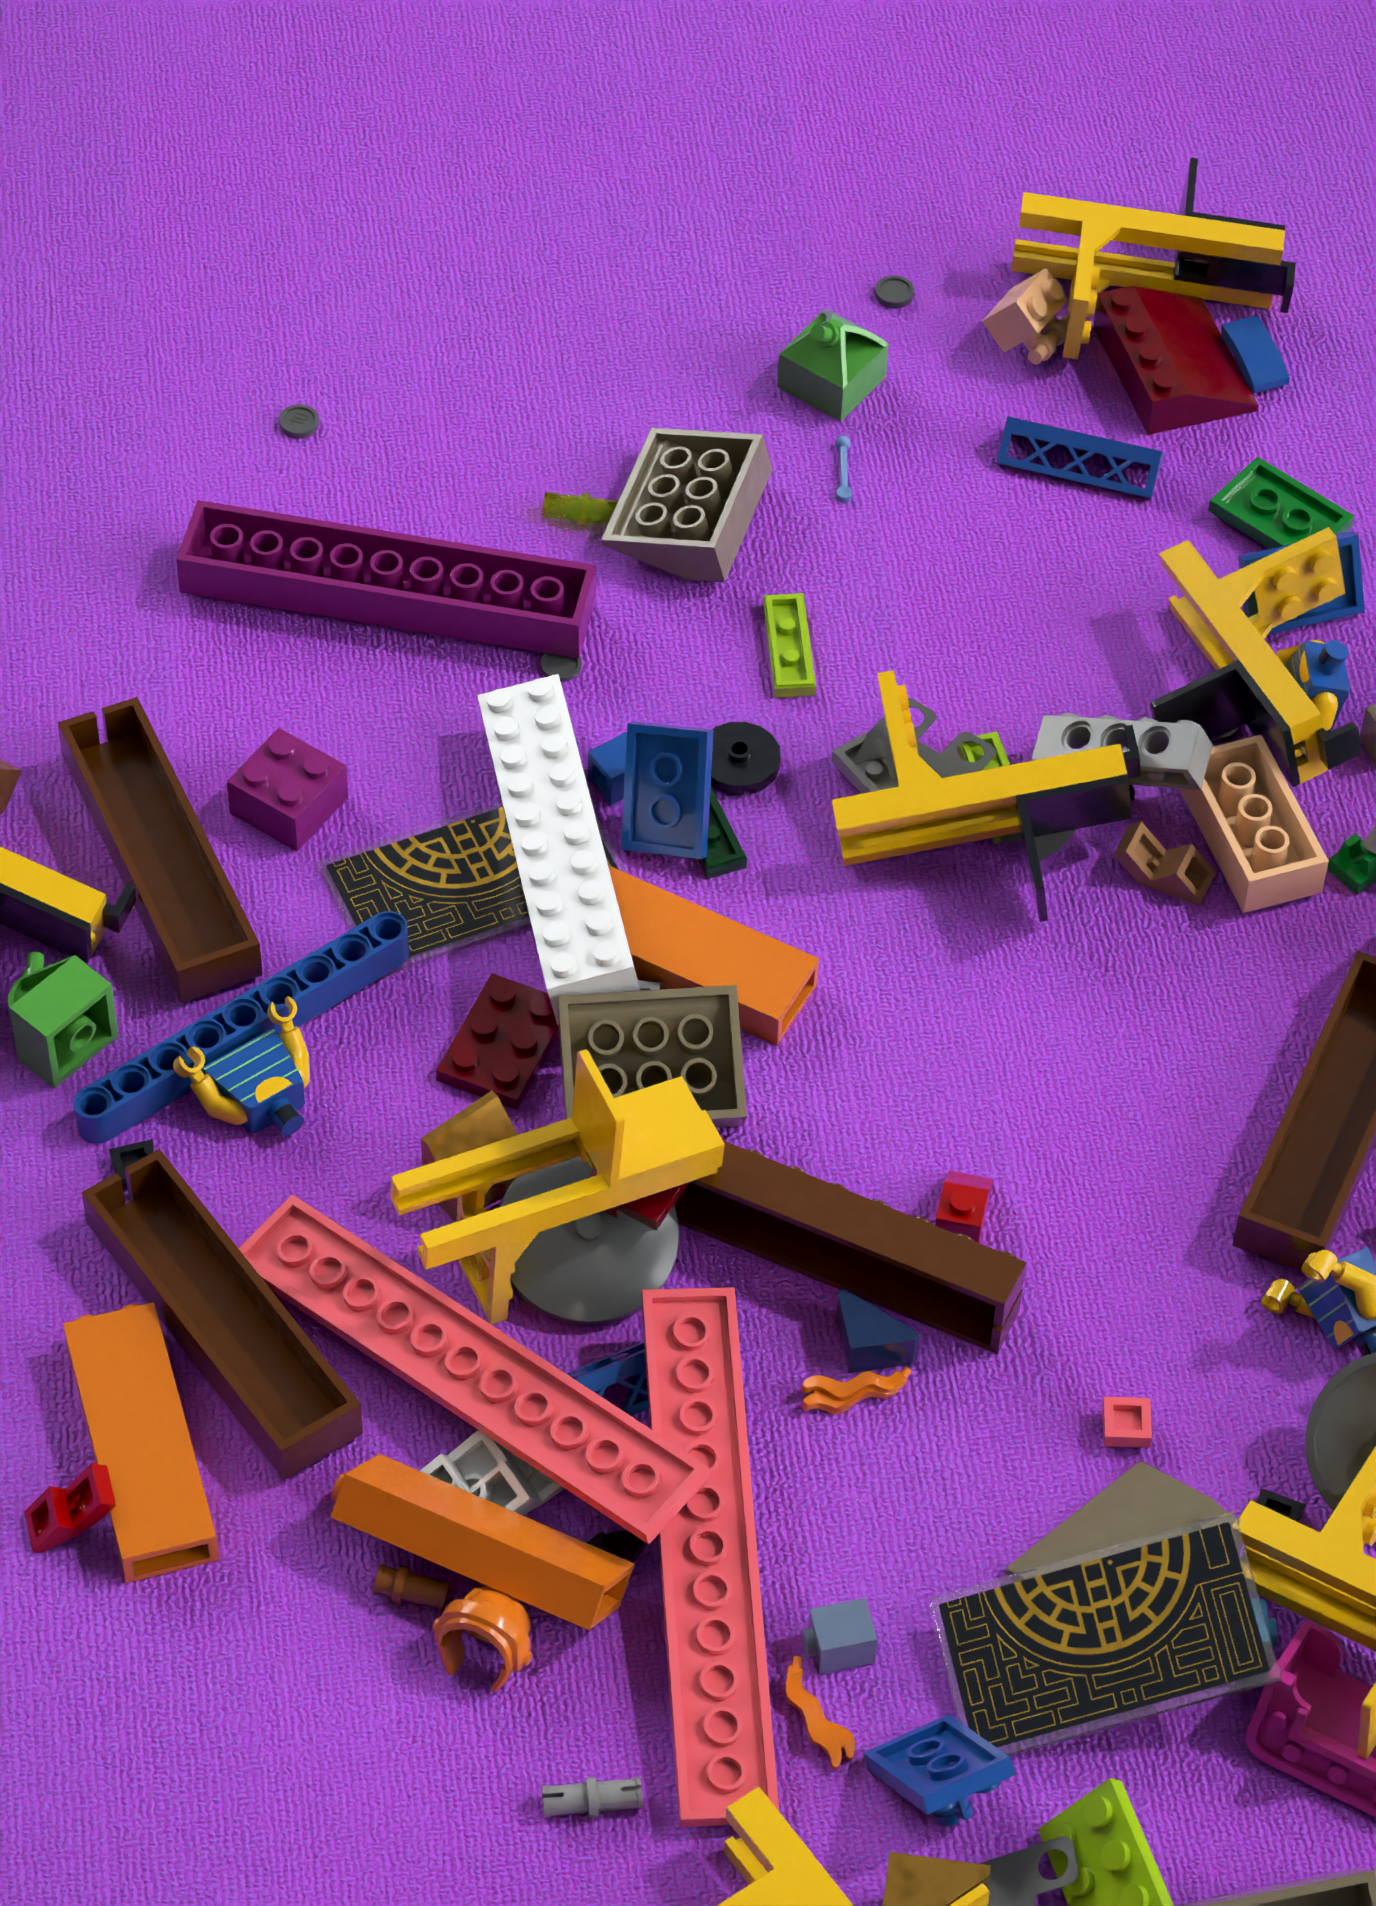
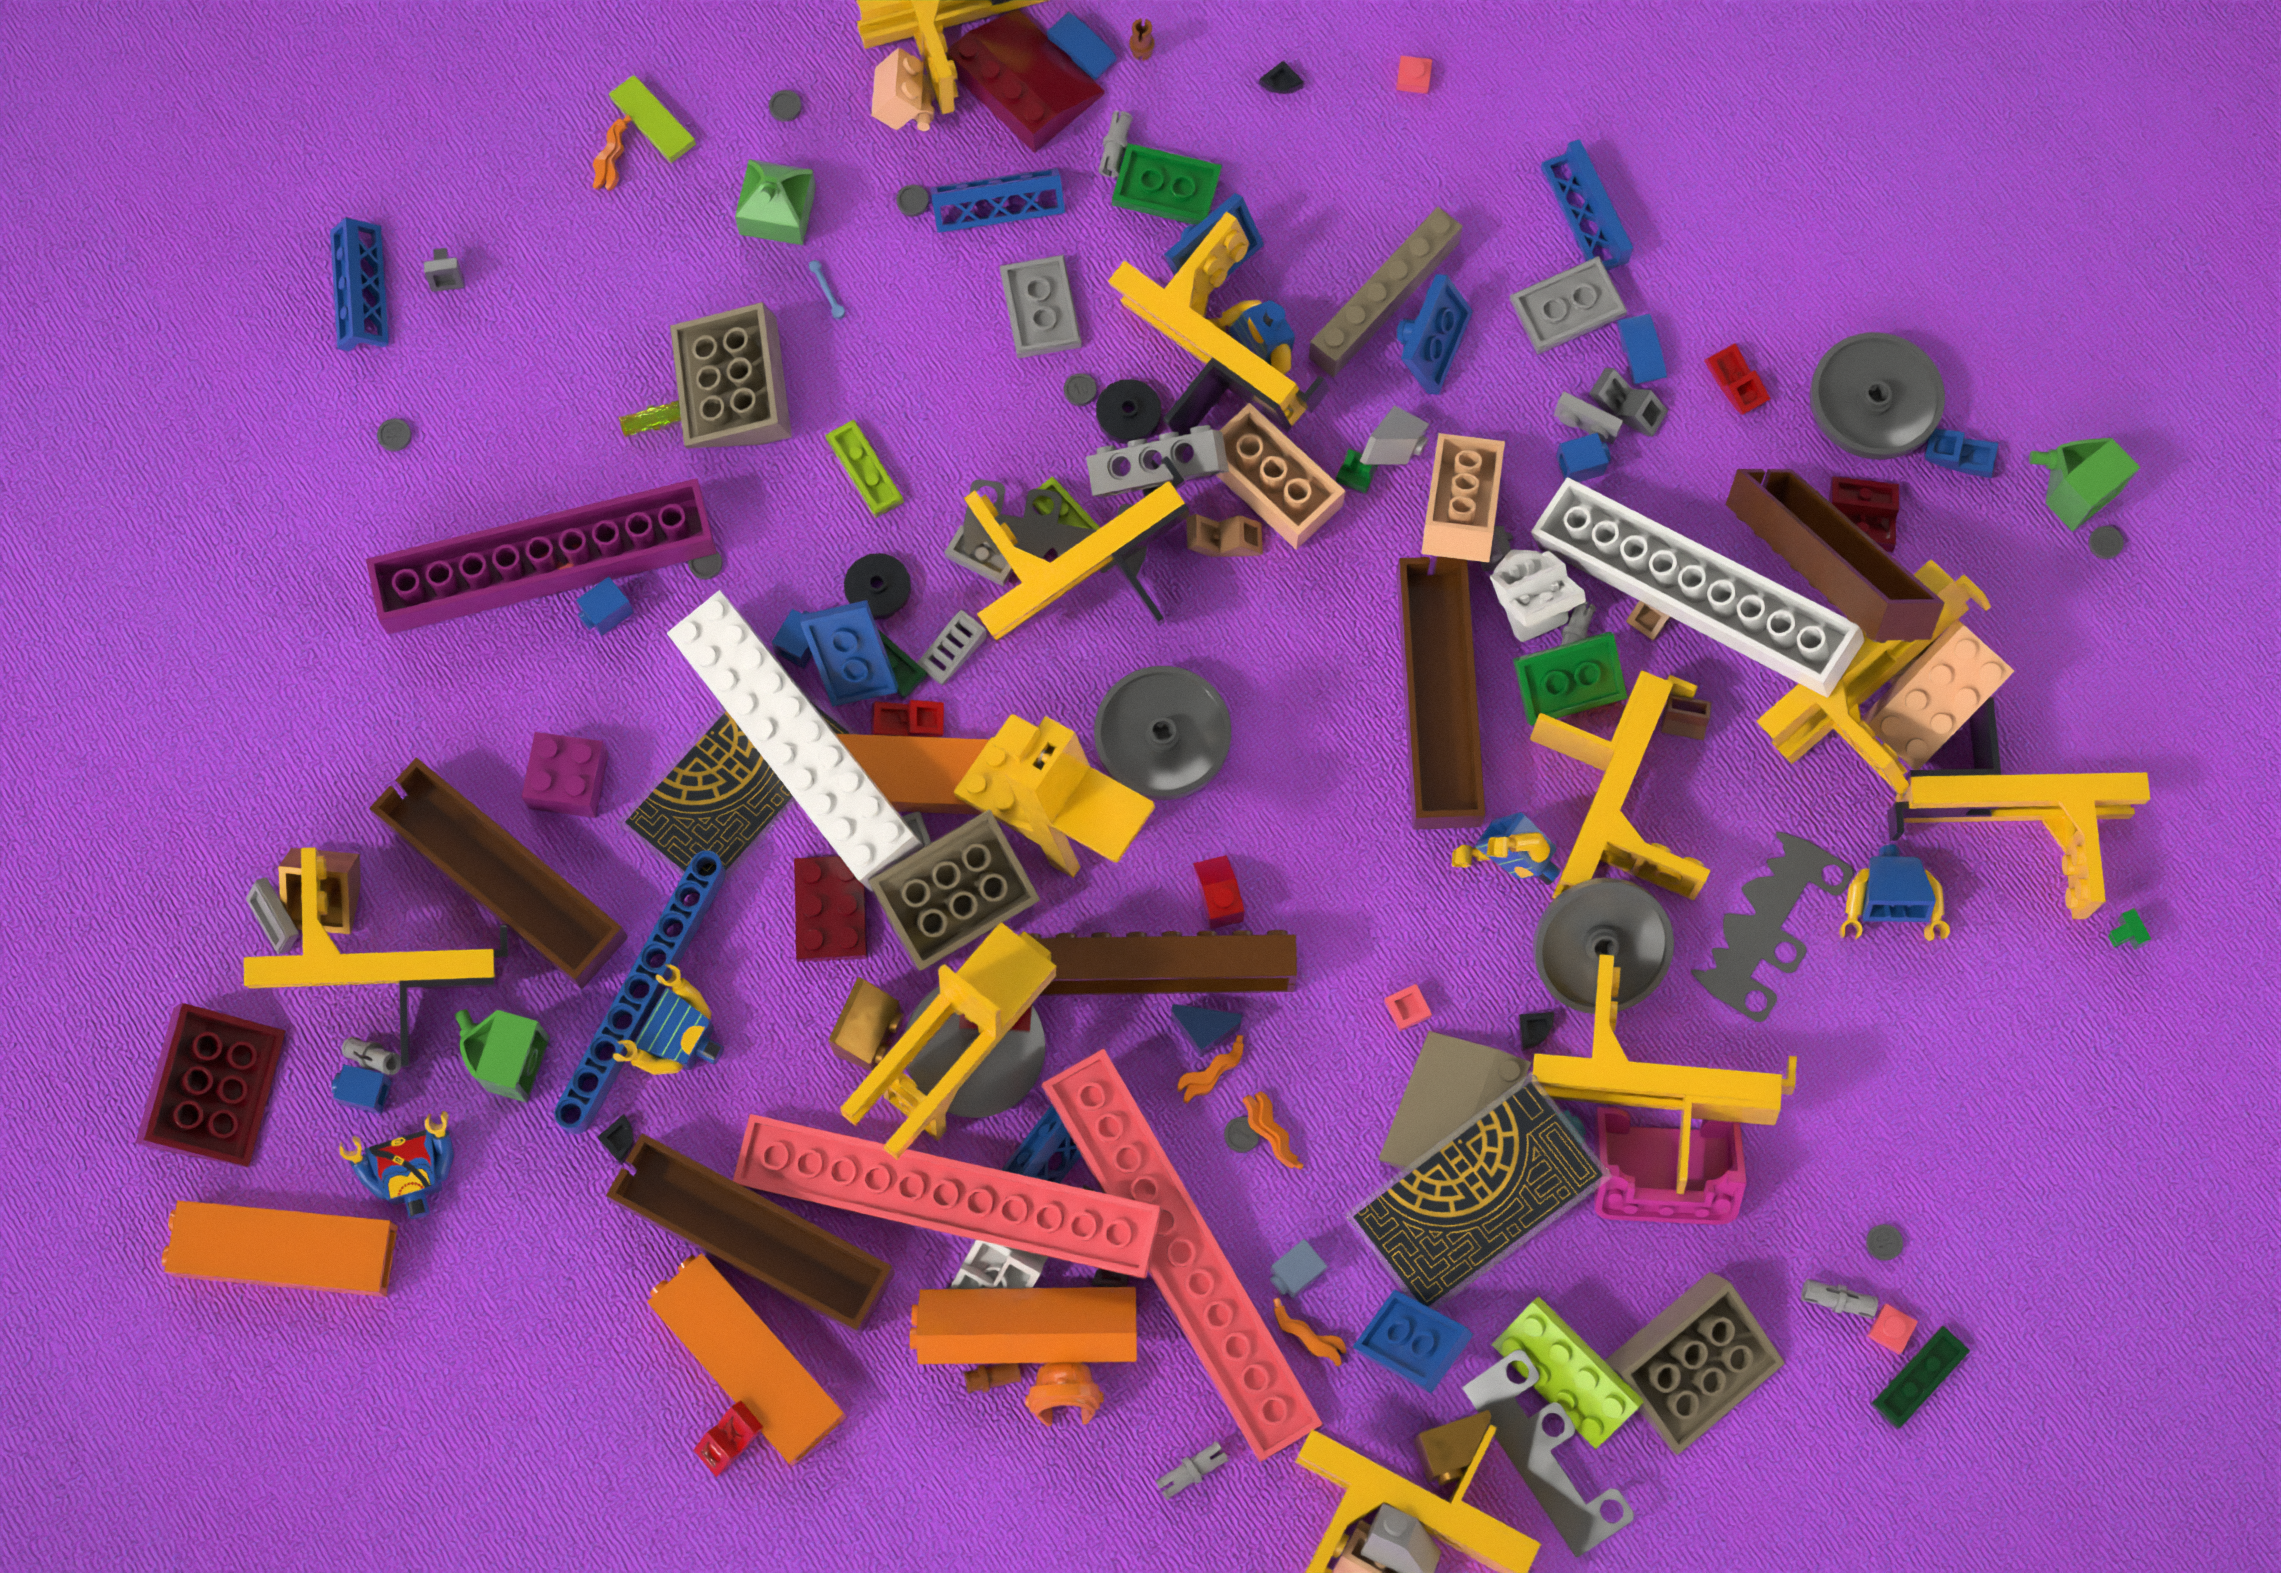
camera: 25 degrees left, 20 degrees up
none -> blue fence [330,217,389,351]
none -> dark grey tile [424,248,464,292]
none -> blue brick [576,576,634,636]
none -> orange hair [592,115,632,191]
none -> lime tile [609,75,696,163]
none -> red slope [871,700,944,737]
none -> dark grey piece [896,185,929,217]
none -> light grey slope [917,610,987,686]
none -> yellow piece [953,714,1155,878]
none -> light grey tile [1000,255,1082,359]
none -> dark grey piece [1064,373,1097,406]
none -> dark grey dish [1094,666,1231,800]
none -> black plate [1096,379,1161,444]
none -> light grey pin [1098,111,1133,178]
none -> dark orange pin [1129,18,1155,61]
none -> dark grey piece [1224,1117,1260,1153]
none -> orange hair [1242,1091,1304,1170]

